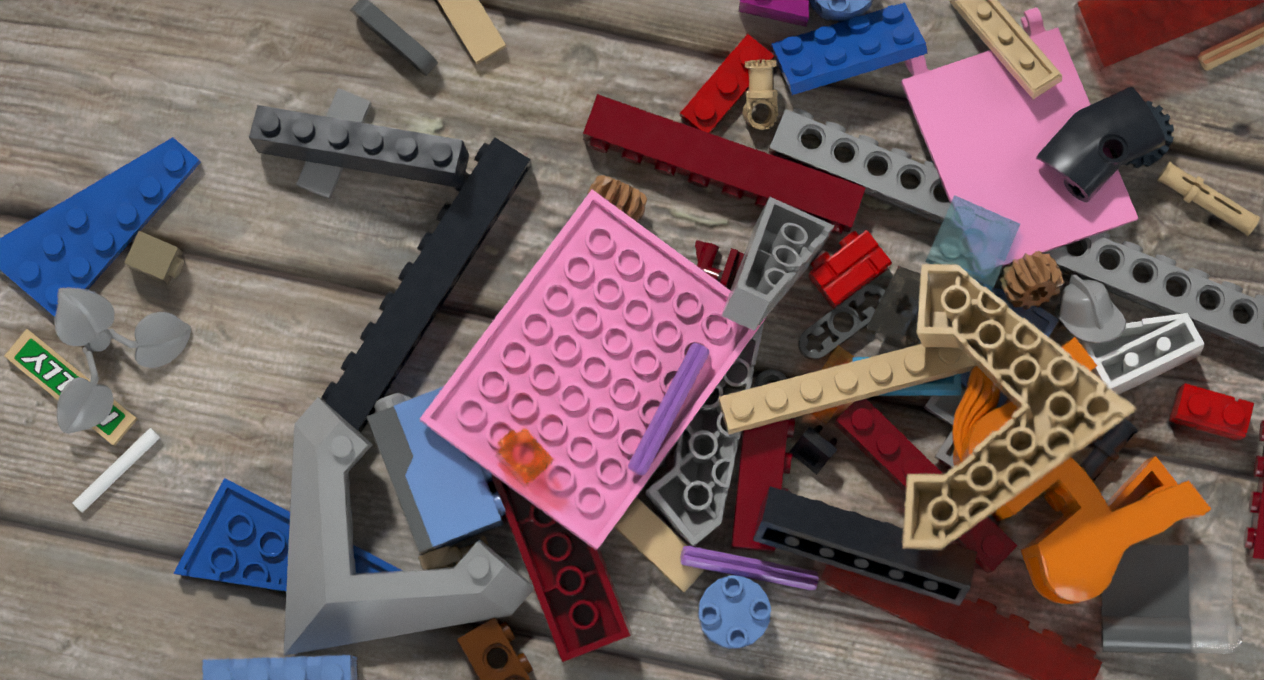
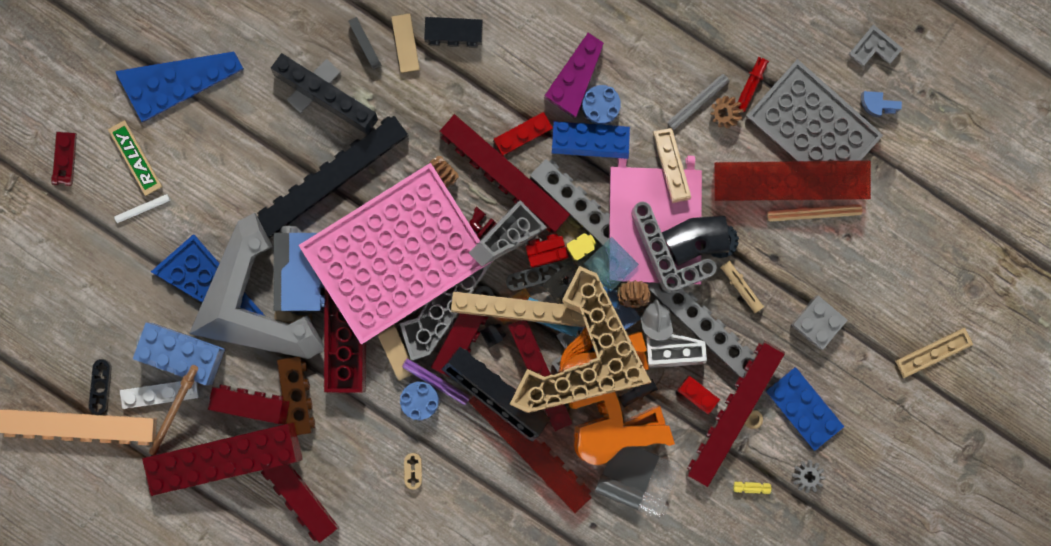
camera: 25 degrees right, 5 degrees up
light grey plant [55,288,191,434] -> none
dark tan brick [124,231,184,285] -> none
clear orange brick [496,427,555,488] -> none
medium lavender axle [628,343,709,476] -> none
tan connector [742,60,778,130] -> none
none -> light yellow brick [566,233,597,262]
none -> light grey beam [631,201,717,293]

